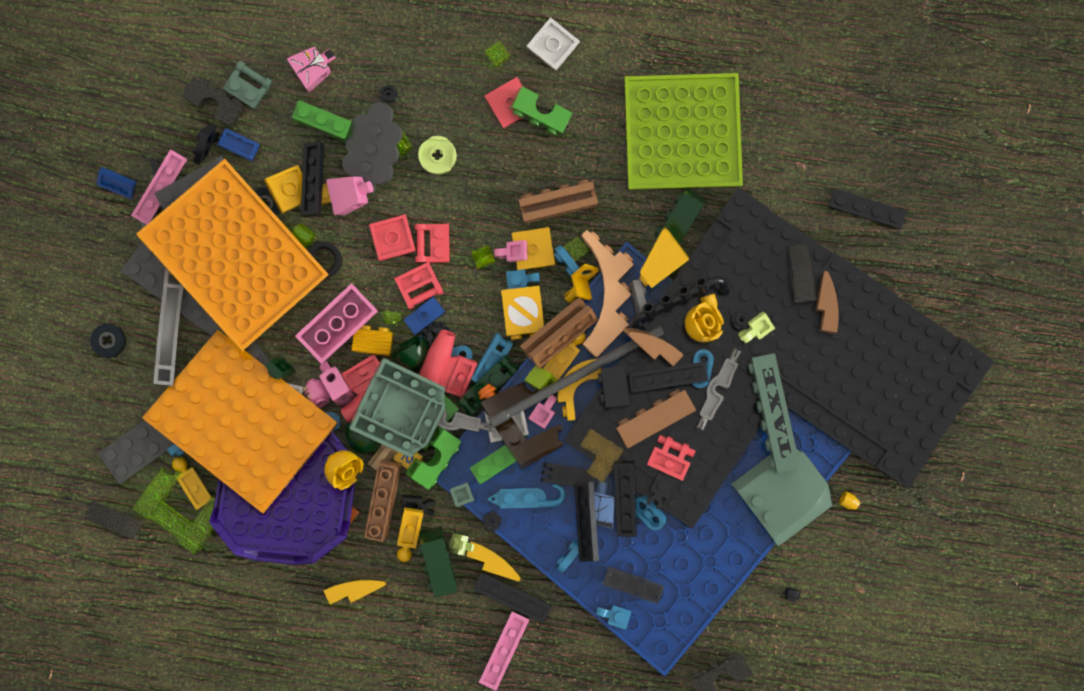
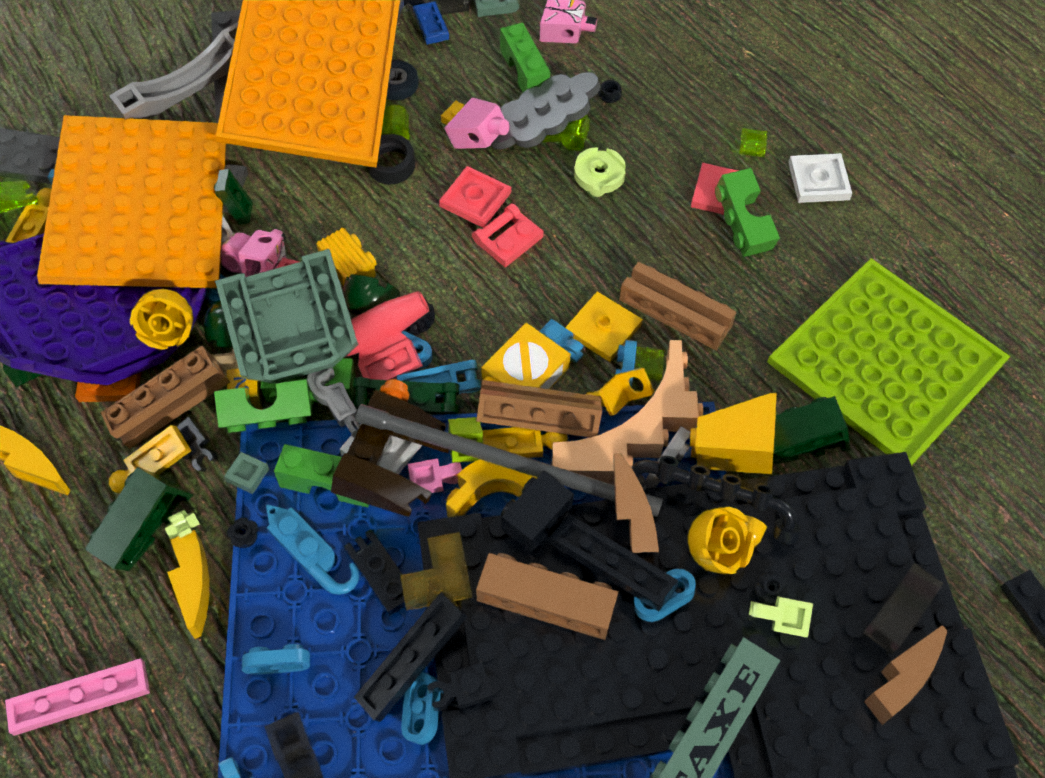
camera: 45 degrees right, 25 degrees down
black bush [90,323,126,358] -> none
yellow plate [264,165,303,214] -> none
bright pink slope [295,283,378,364] -> none
black plate [300,141,324,218] -> none
clear neon green plate [381,310,403,325] -> none
coral plate [394,262,444,310] -> none
blue plate [404,297,445,336] -> none
clear neon green plate [471,245,495,268] -> none
black plate [473,572,552,623] -> none
bright pink plate [494,240,527,262] -> none
black plate [574,482,599,562] -> none
medium blue torso [594,481,615,528] -> none
coral plate [647,435,696,481] -> none
light grey piece [696,348,741,430] -> none

